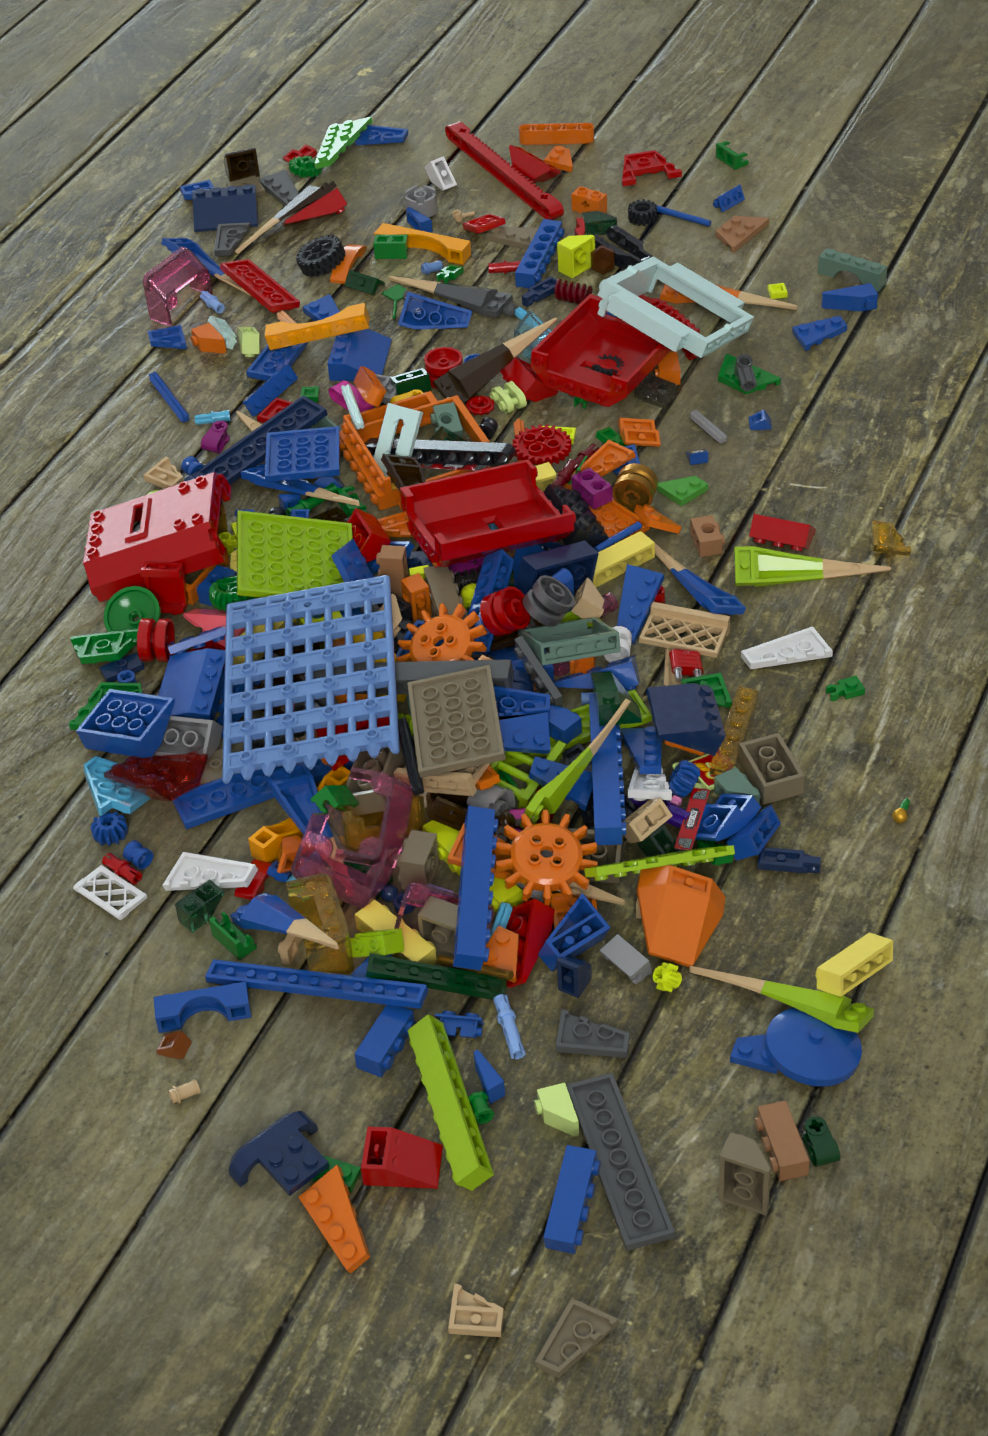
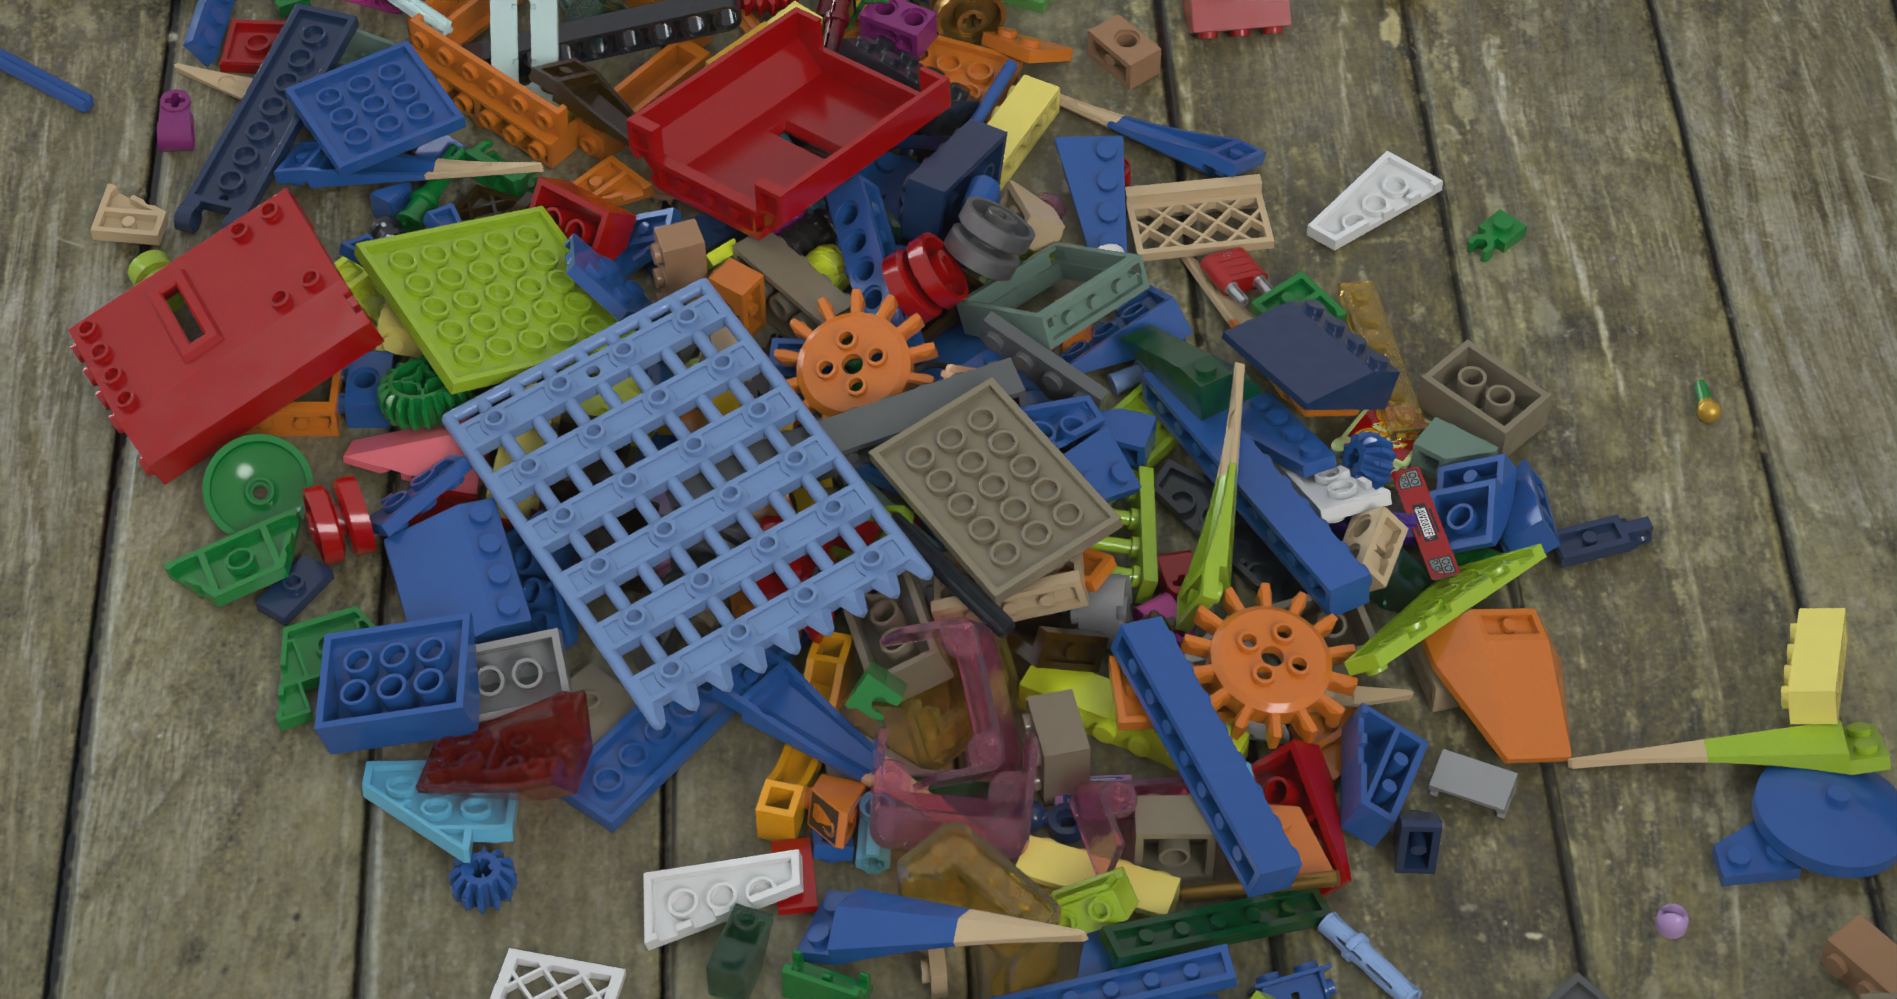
camera: 30 degrees left, 5 degrees up
red pin [102,852,143,885] -> none
blue bush [117,670,137,683] -> none
blue wheel [123,840,154,869] -> none
red panel [141,562,188,615] -> none
blue wheel [181,456,204,475] -> none
medium azure axle [194,410,230,425] -> none
sticker [420,463,489,471] -> none
blue wing [529,756,593,811] -> none
dark grey wing [556,1009,630,1058] -> none
neon yellow gear [653,962,682,992] -> none
lime plate [734,546,892,587] -> none
none -> lavender hinge [1655,903,1689,939]

